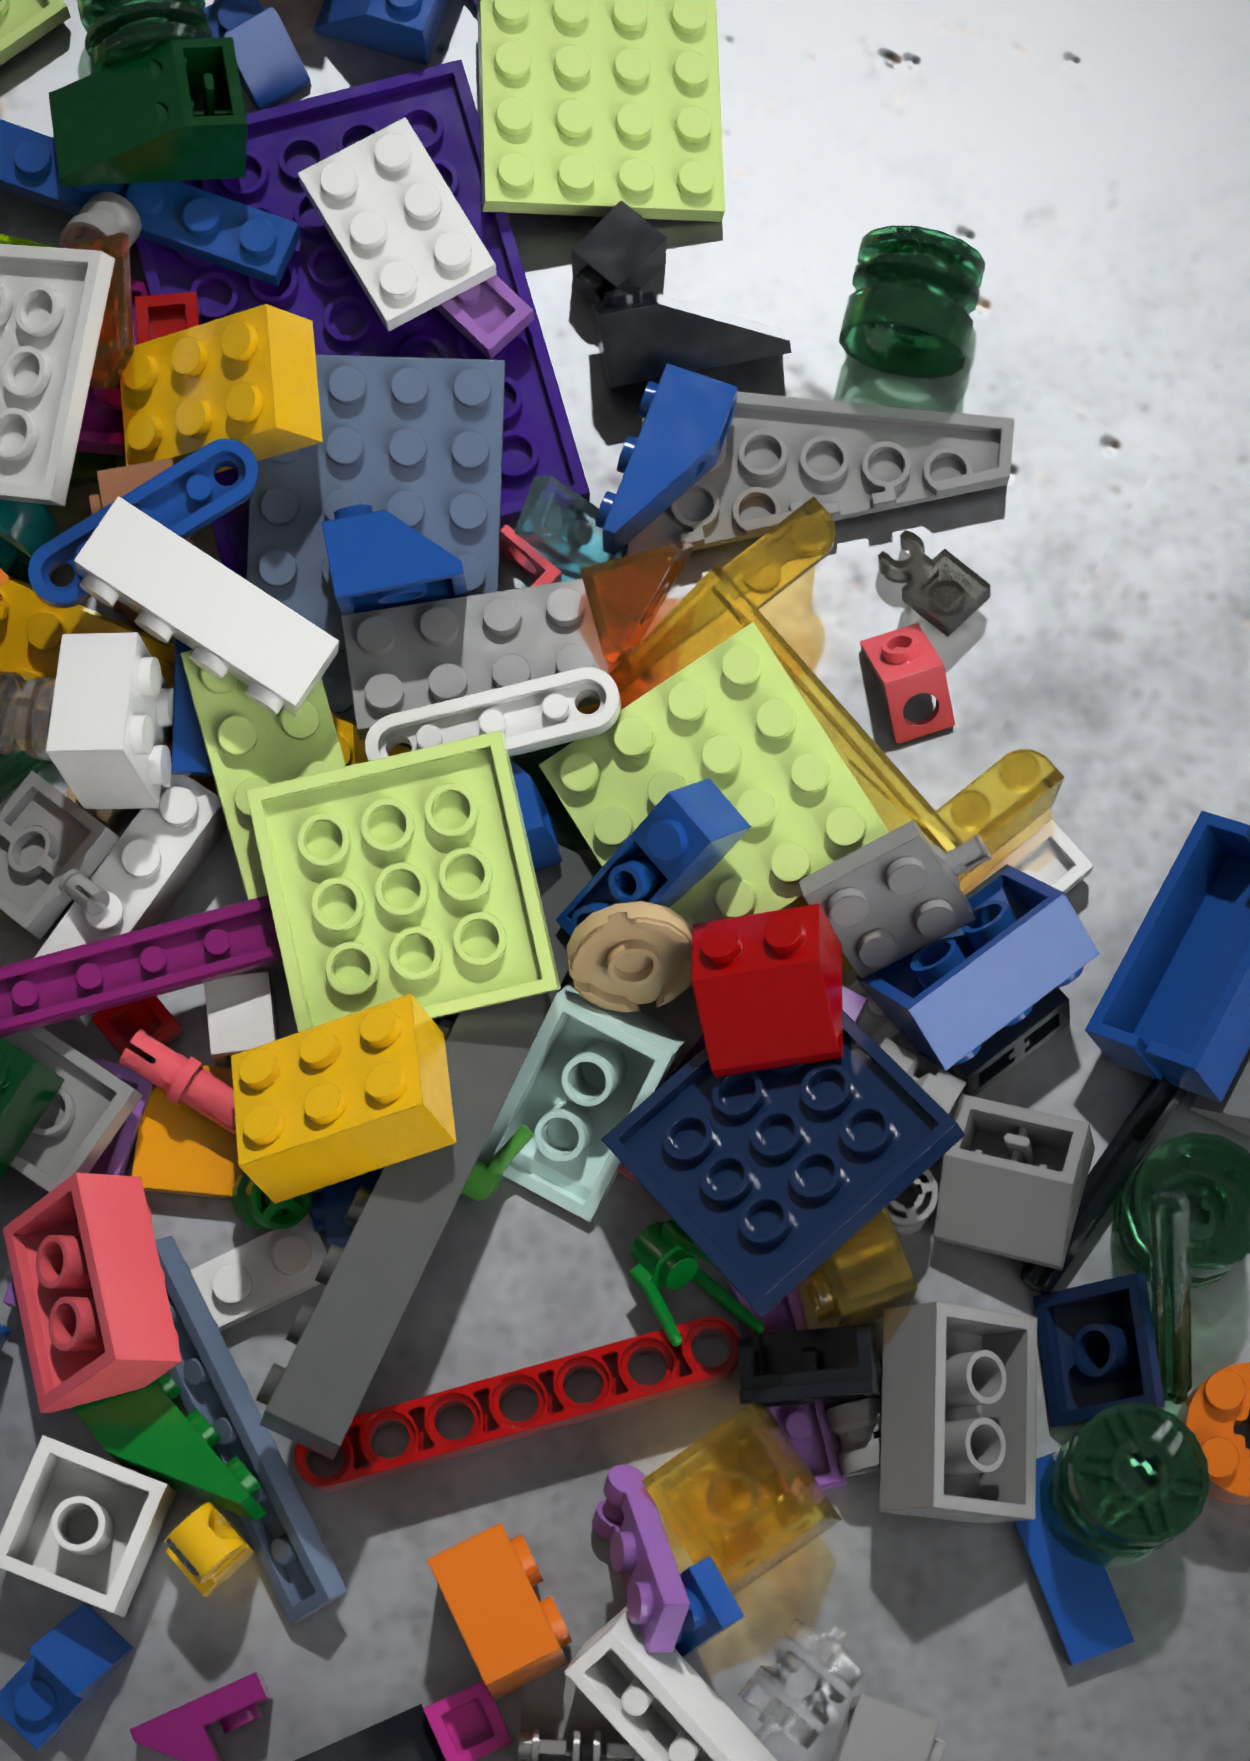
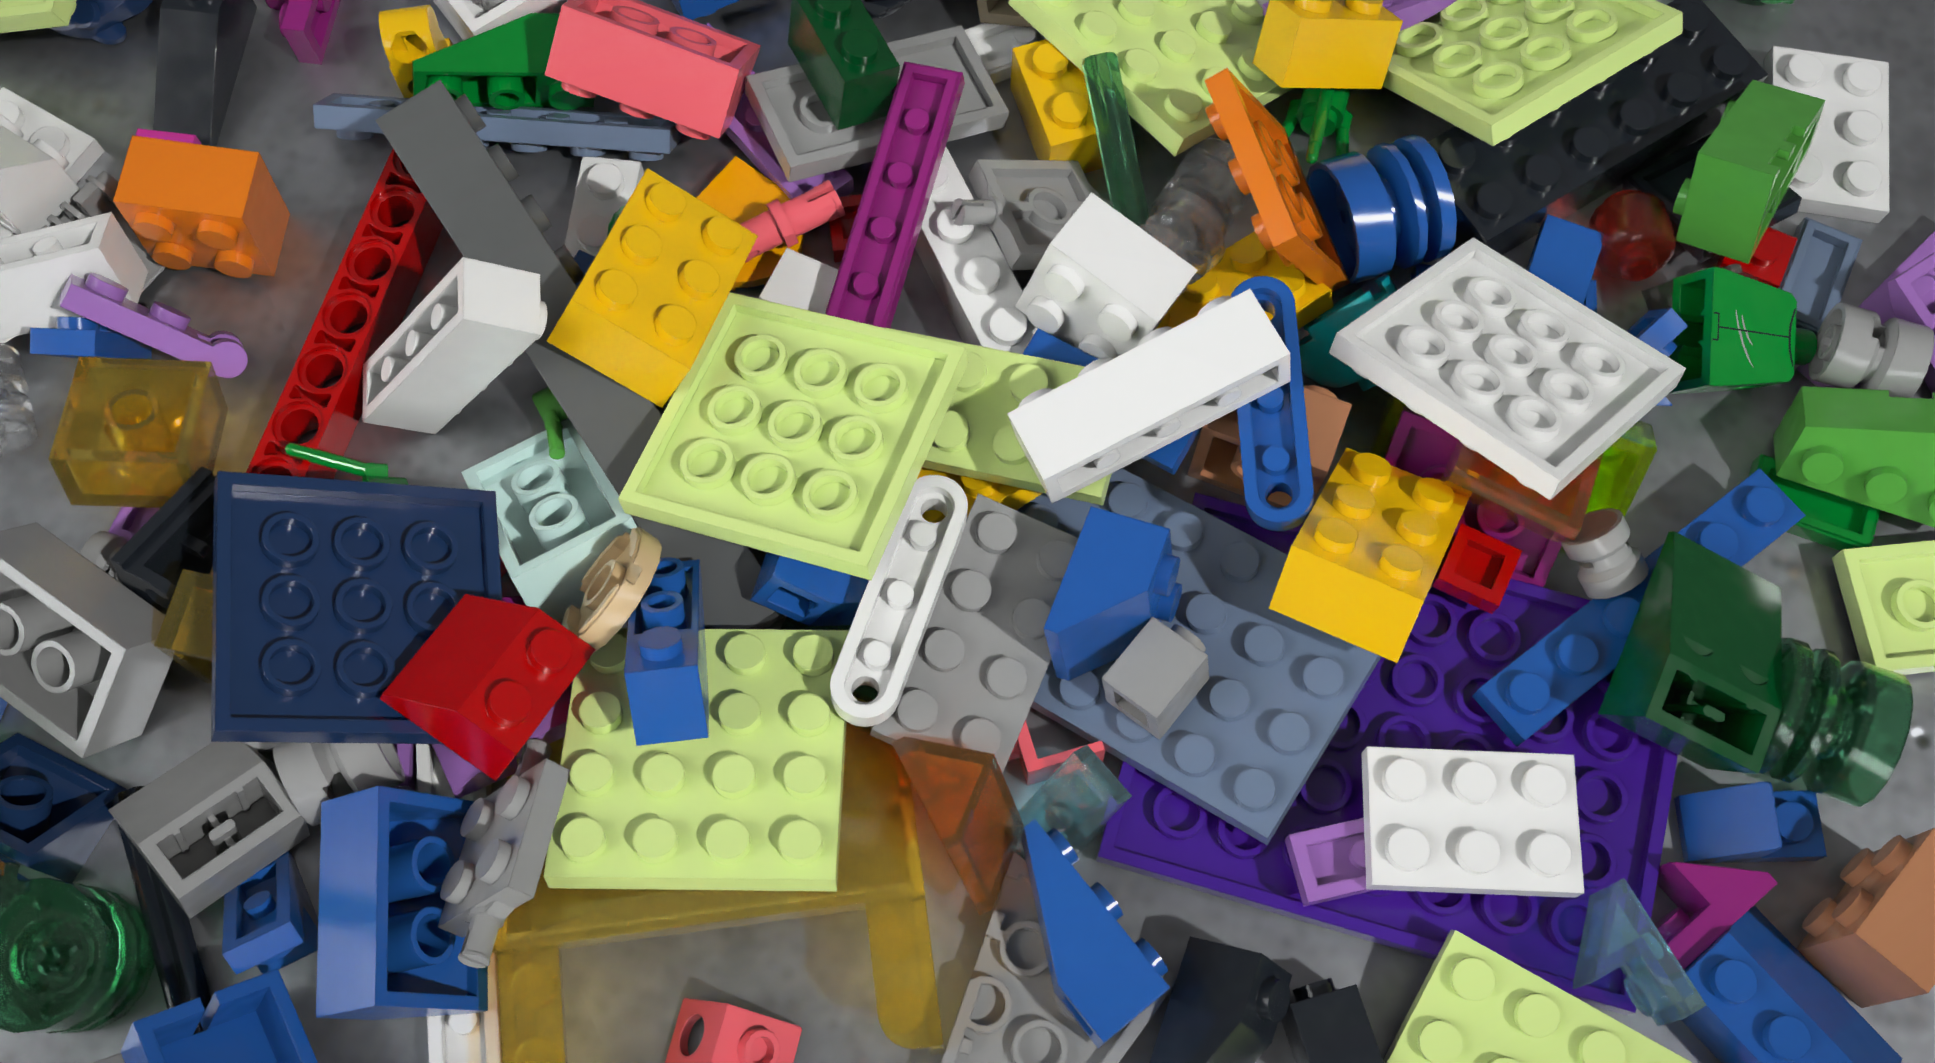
camera: 120 degrees right, 5 degrees down
none -> blue slope [222,851,318,975]
none -> white brick [362,257,547,434]
none -> light grey brick [1102,617,1209,740]
none -> clear light blue slope [1573,878,1707,1026]
none -> magenta slope [1644,862,1778,978]

